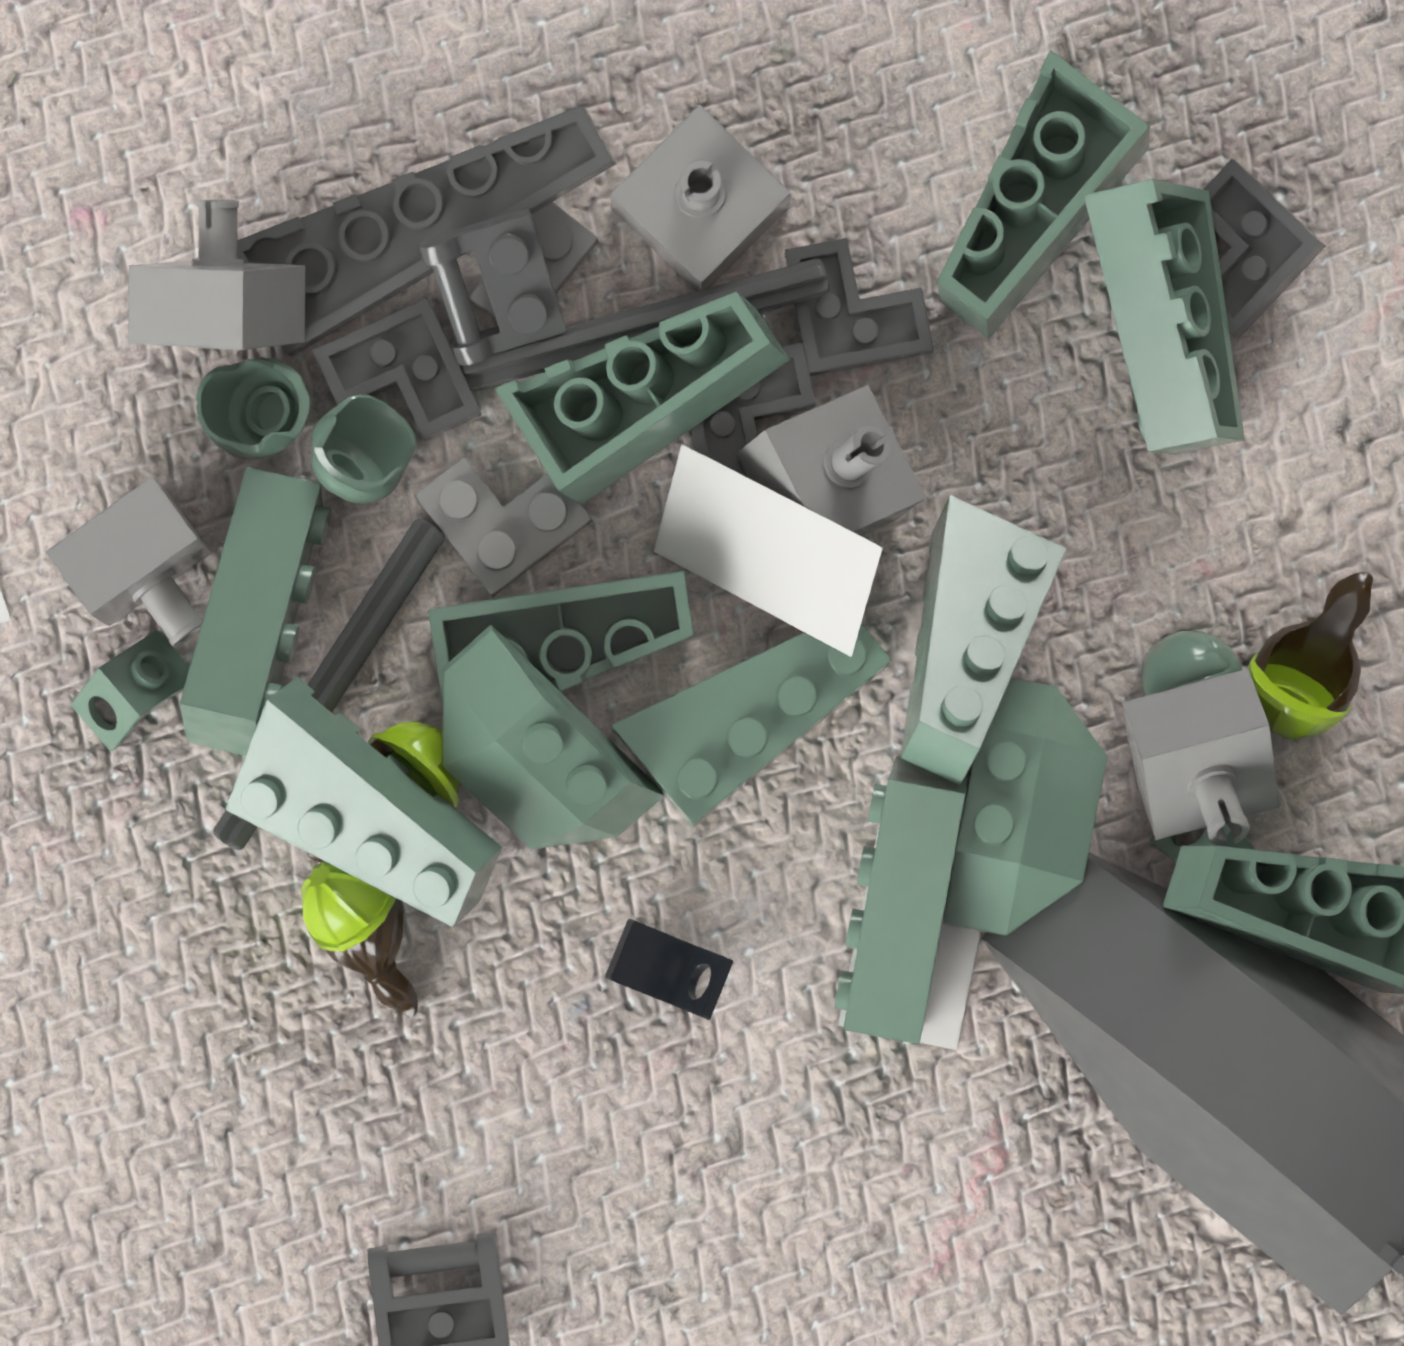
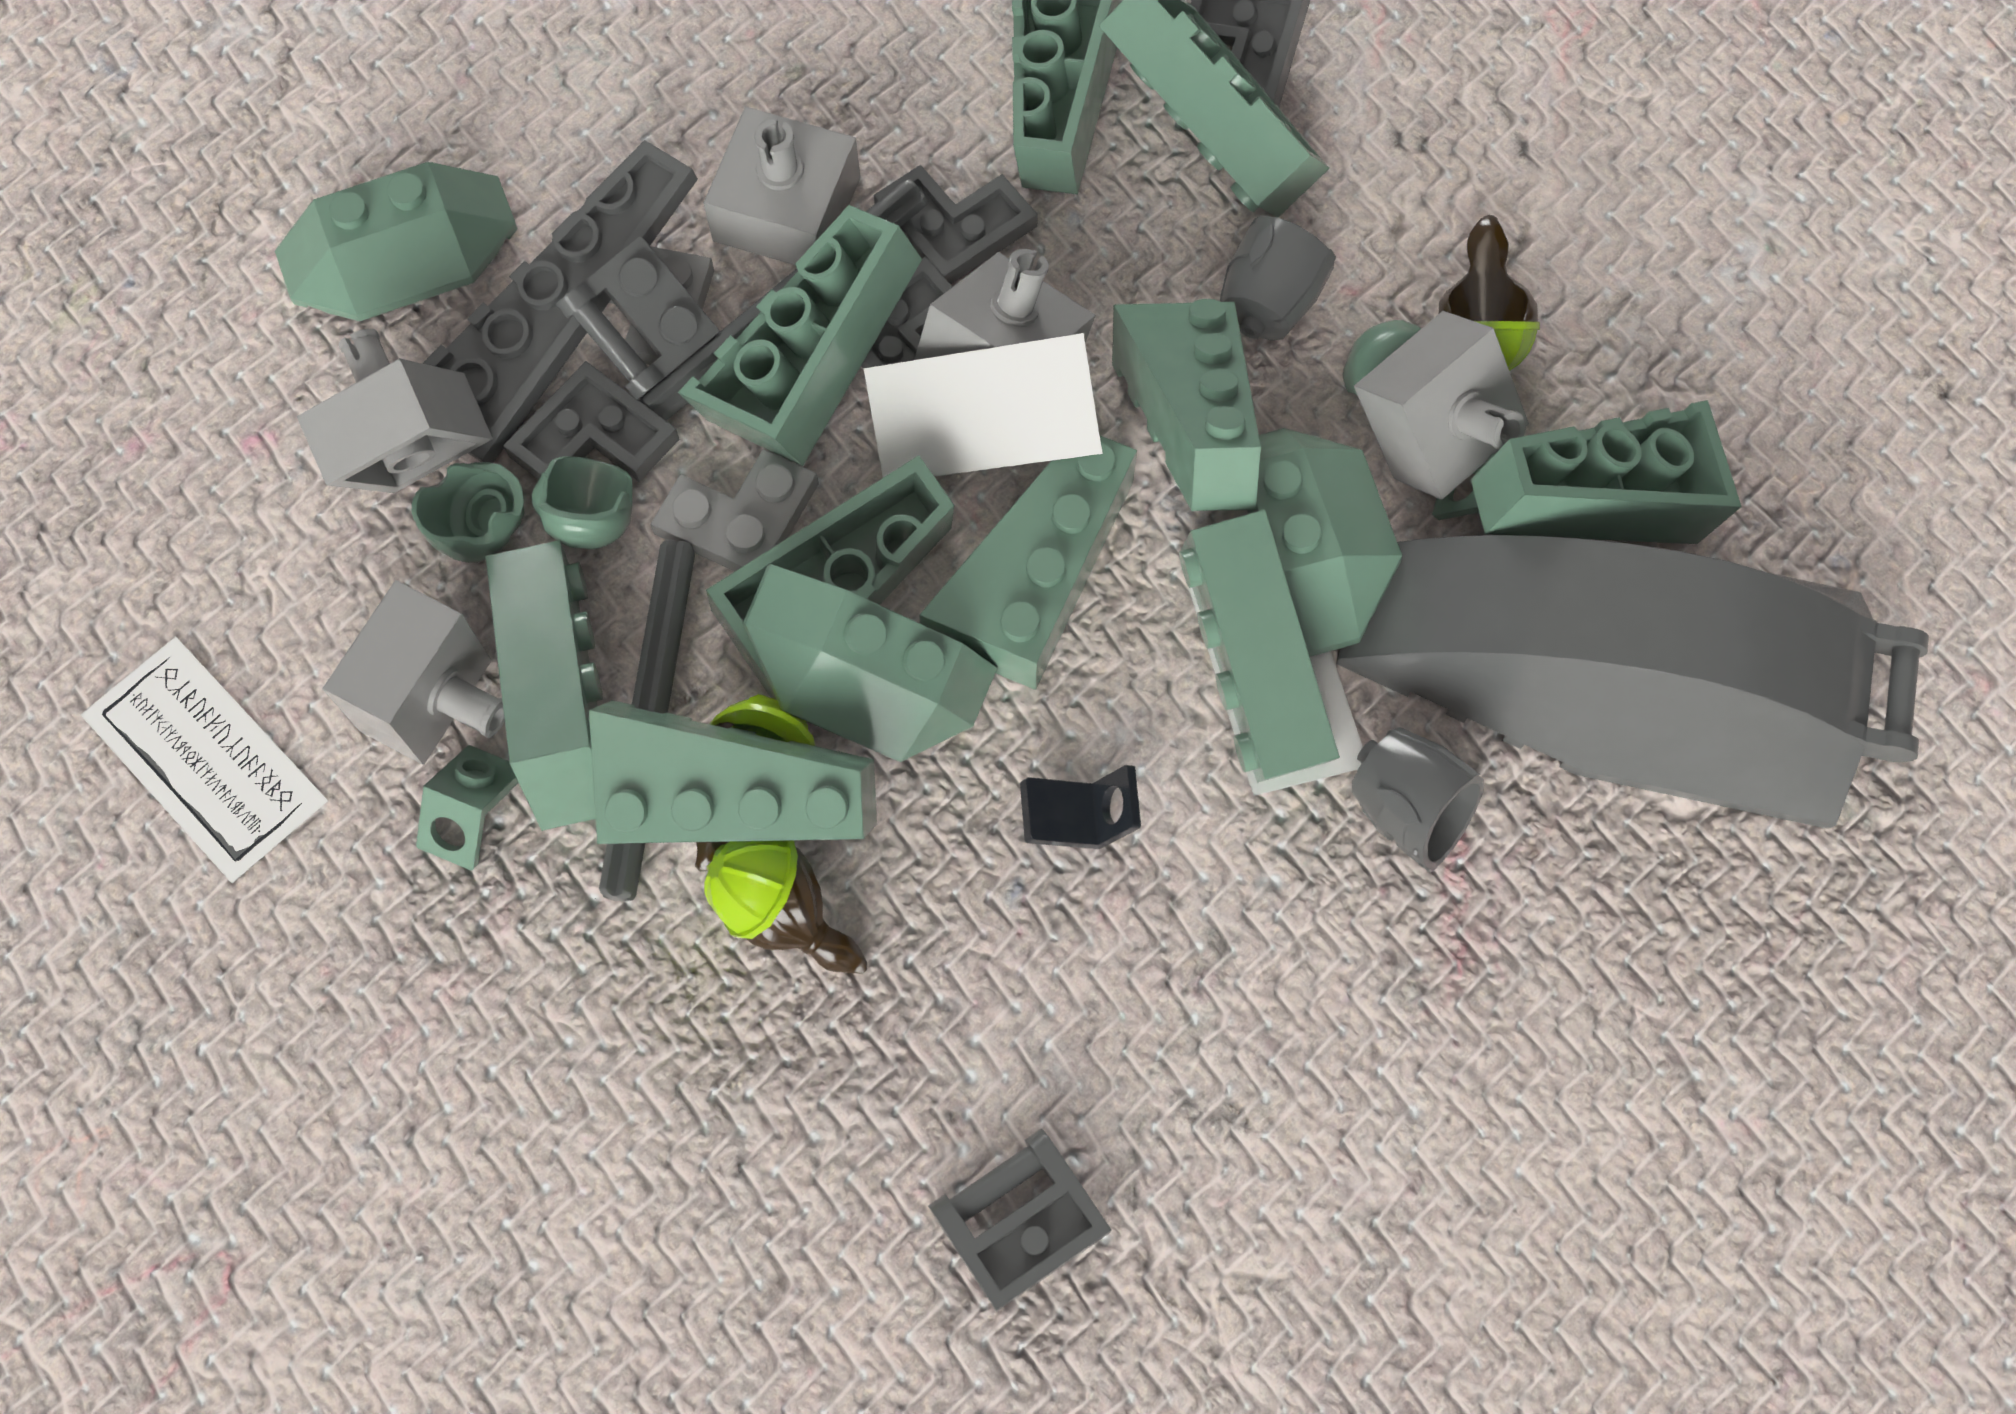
camera: 25 degrees left, 15 degrees down
none -> sand green wedge [275,162,518,321]
none -> dark grey helmet [1220,216,1336,340]
none -> dark grey helmet [1351,727,1484,873]

